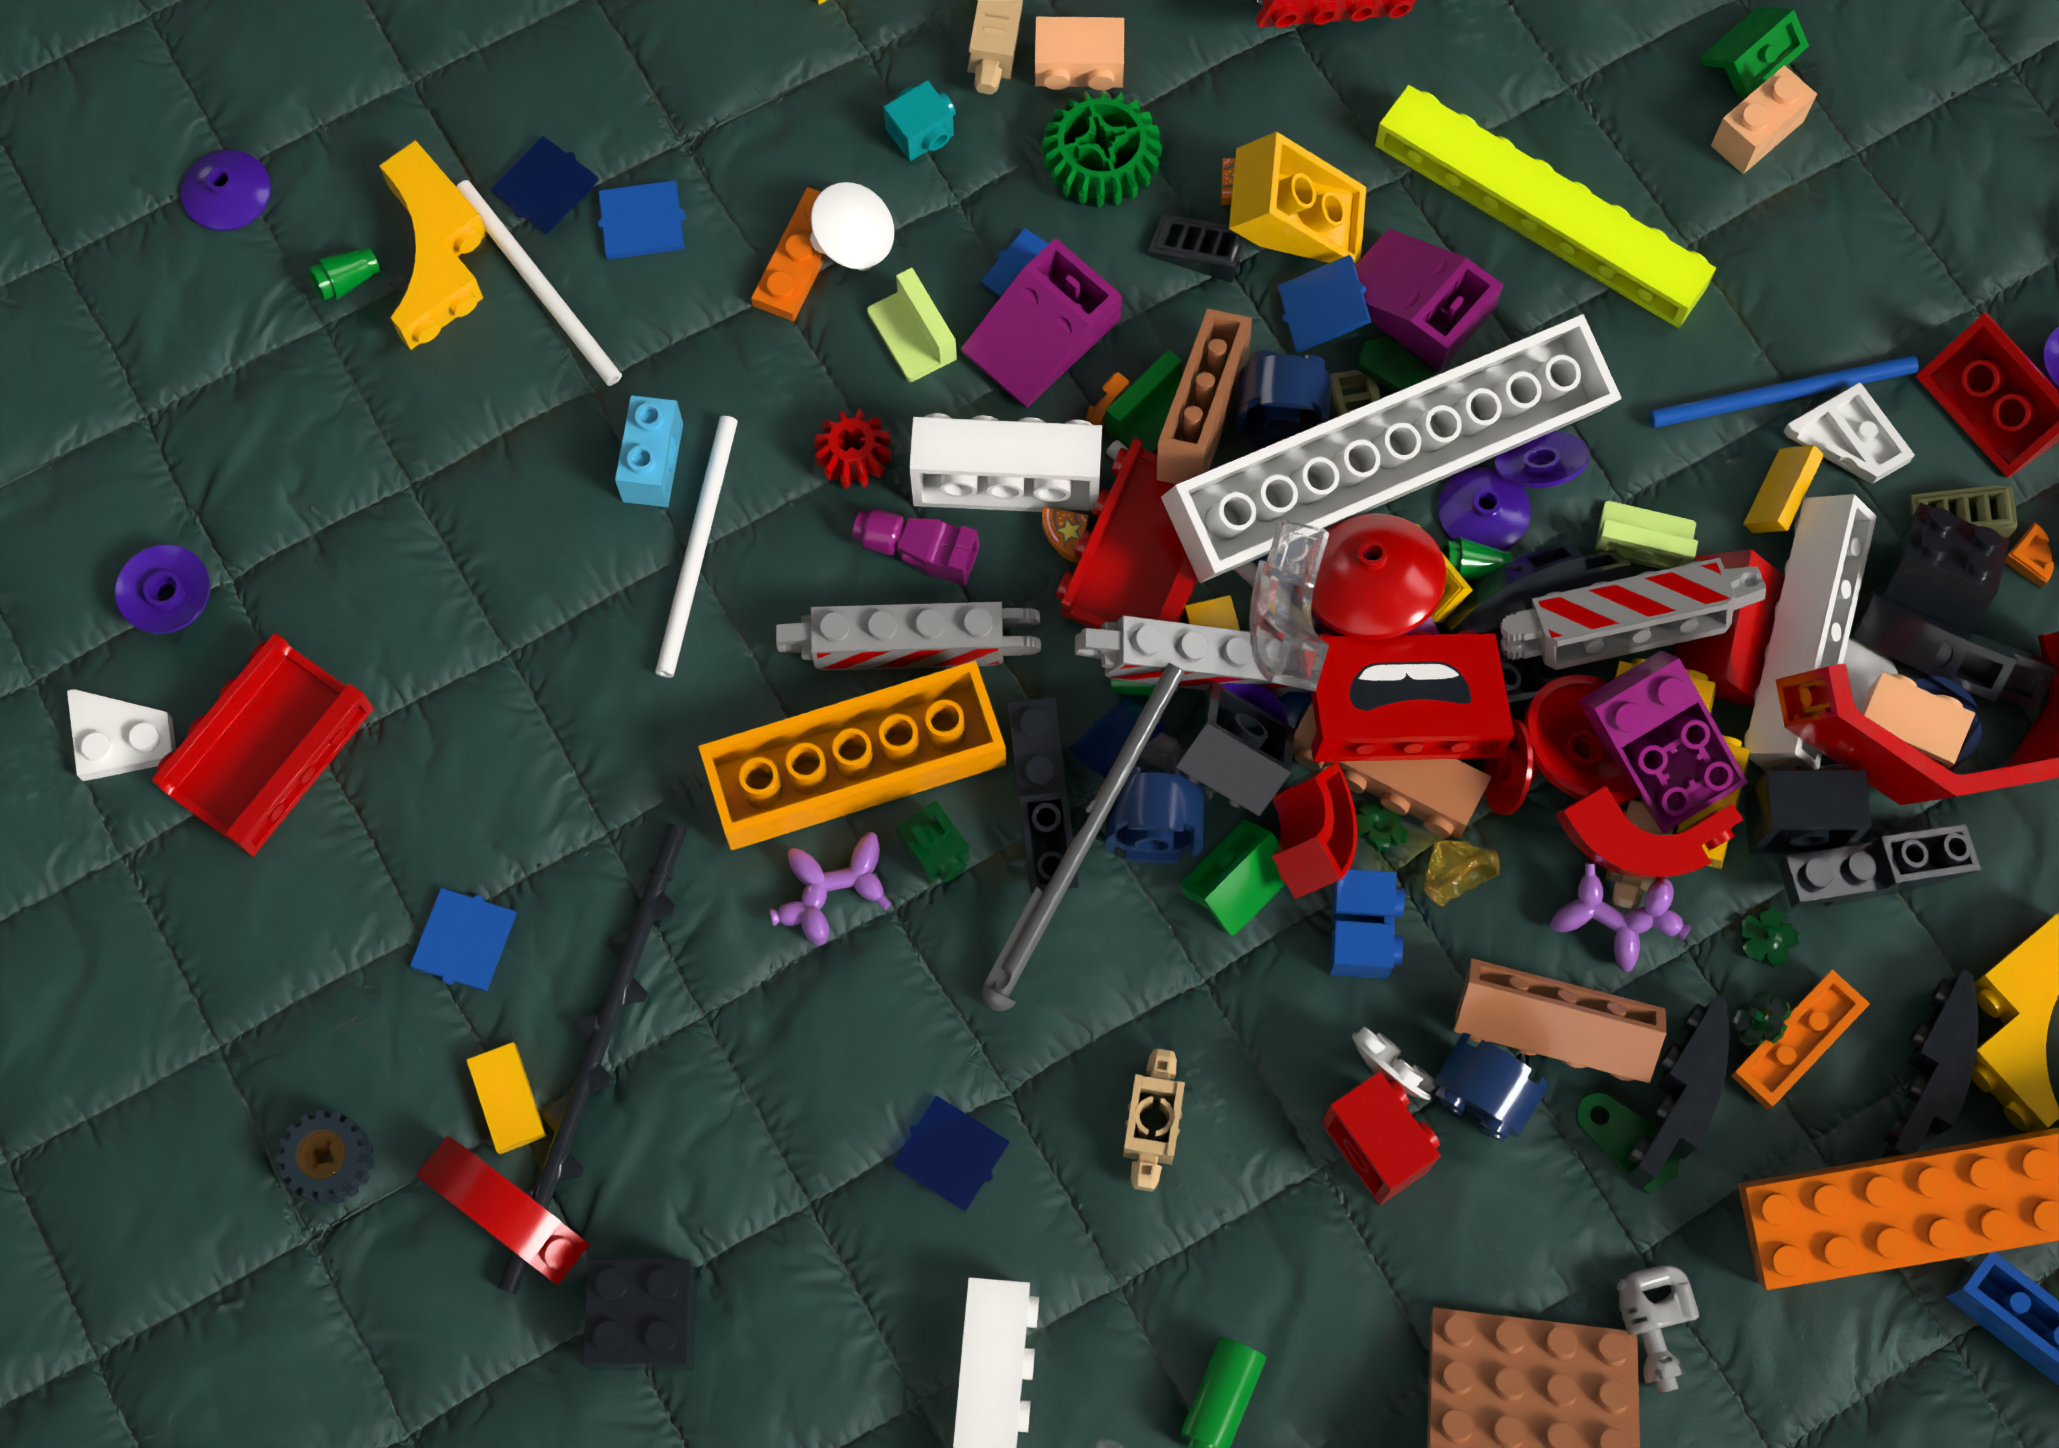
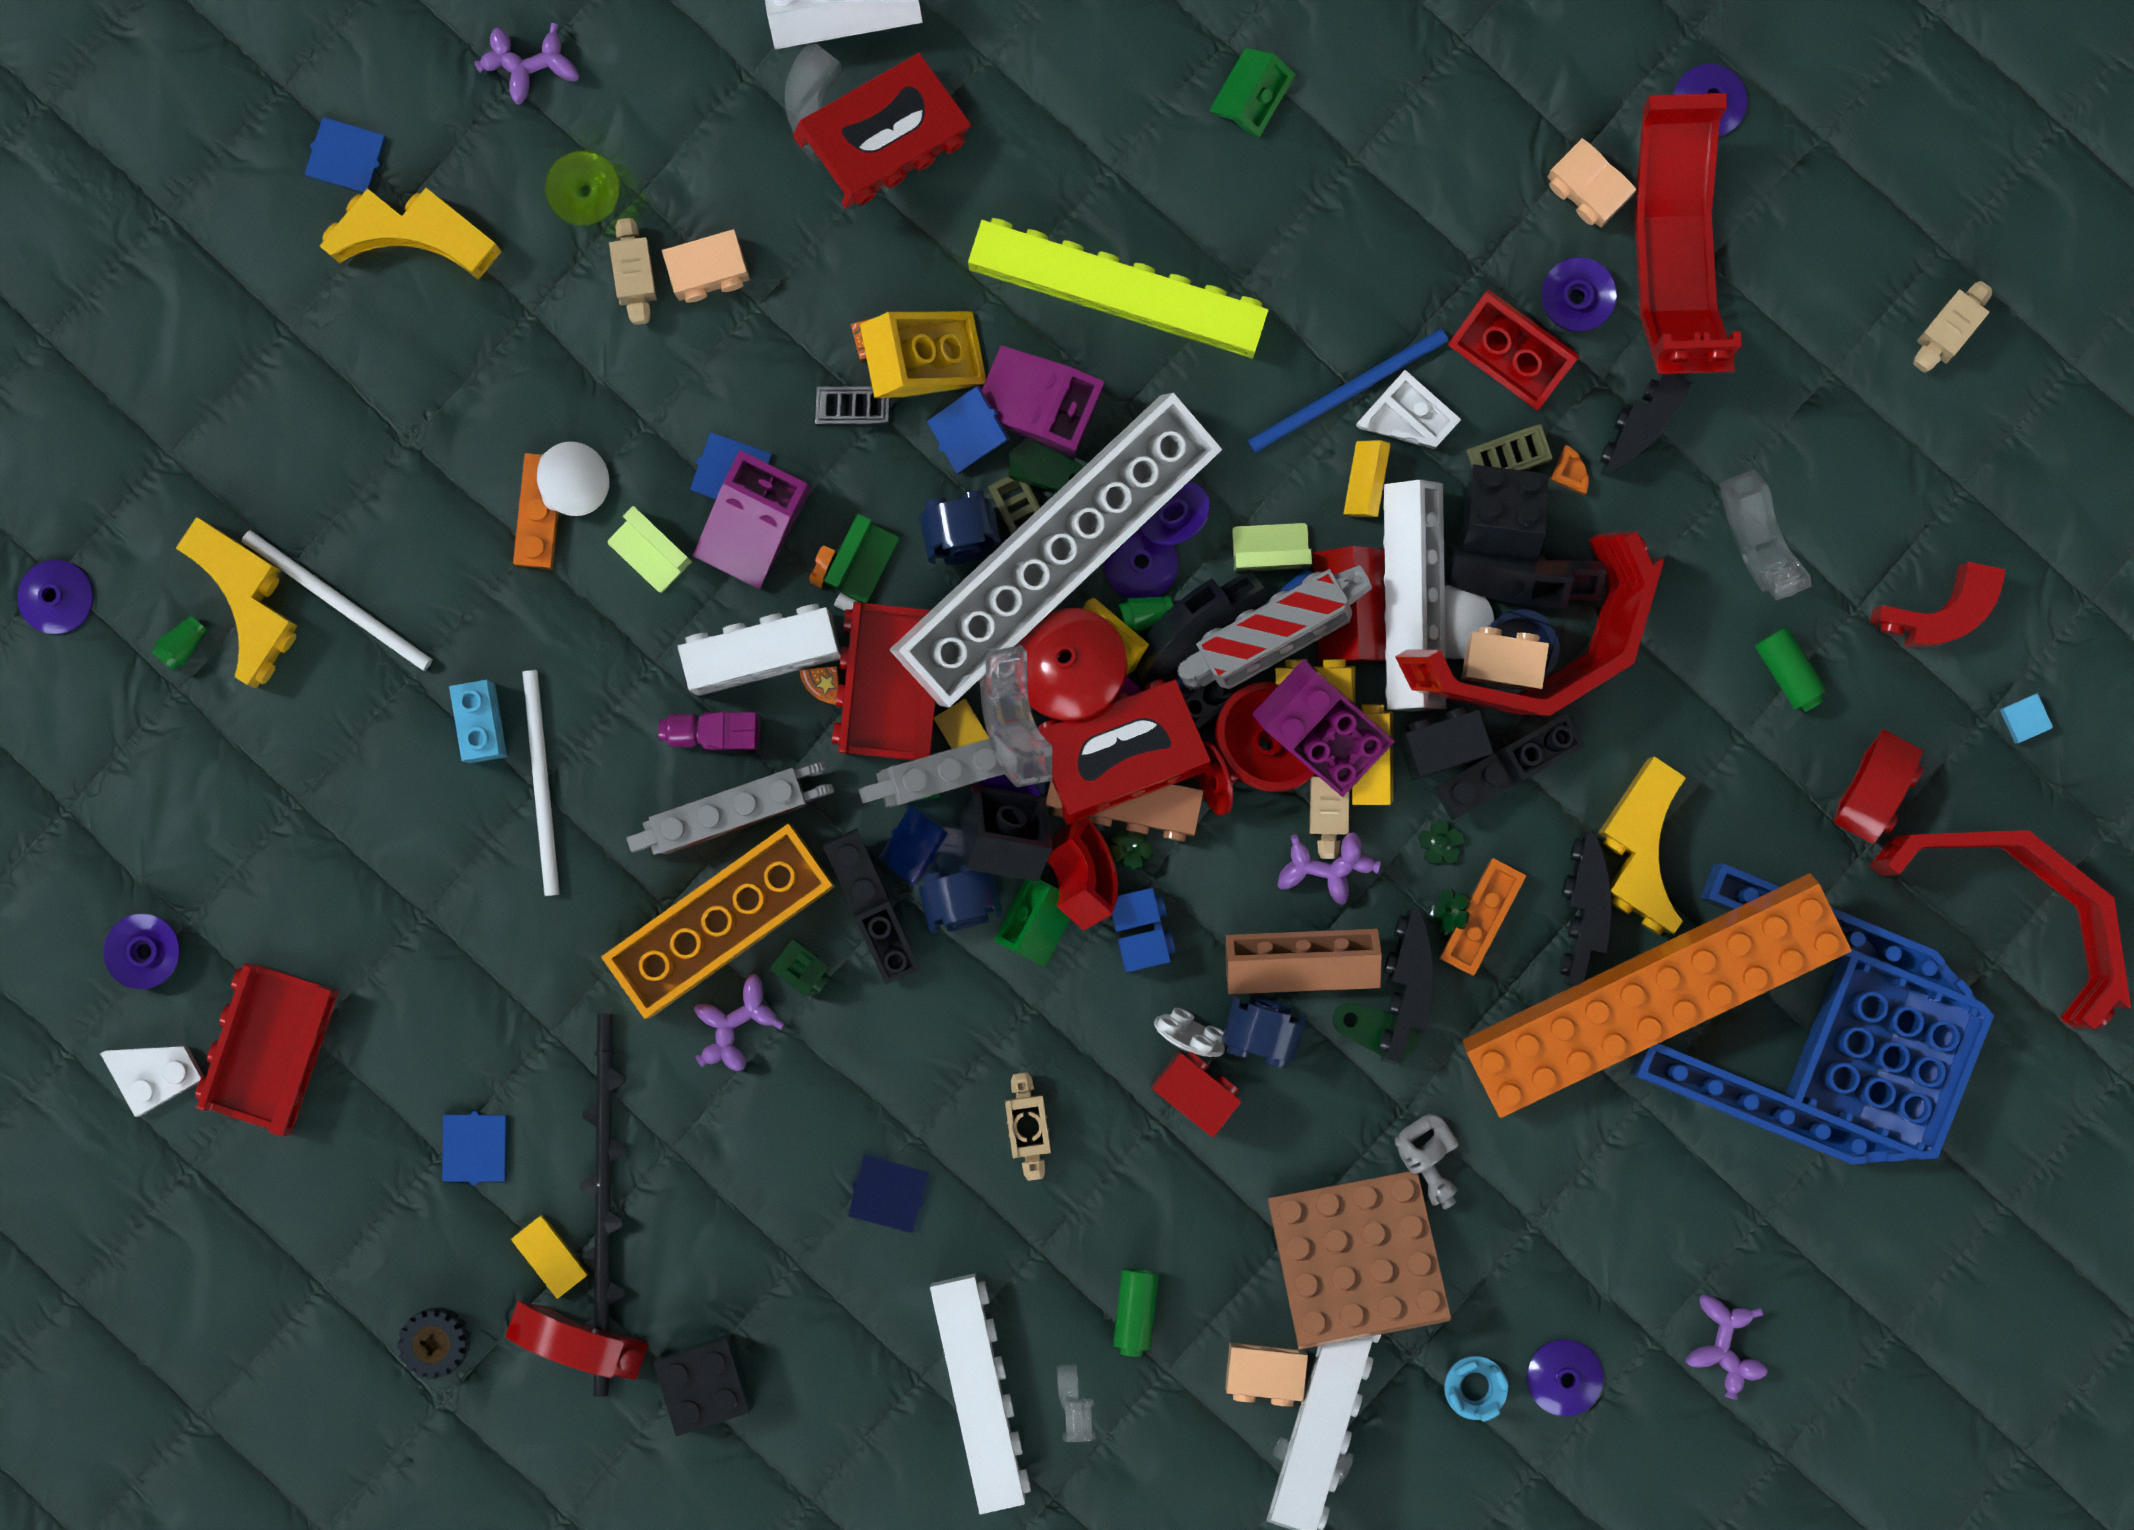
camera: 15 degrees left, 15 degrees up
clear blue piece [491,136,599,234] -> none
blue piece [598,180,686,260] -> none
red gear [814,409,892,489] -> none
teal brick [883,80,956,161] -> none
dark grey bar [981,663,1185,1011] -> none
green gear [1041,89,1162,209] -> none
nougat brick [1157,308,1252,484] -> none
clear yellow piece [1424,840,1500,907] -> none
red arch [1555,786,1743,879] -> none
light nougat brick [1711,65,1817,174] -> none

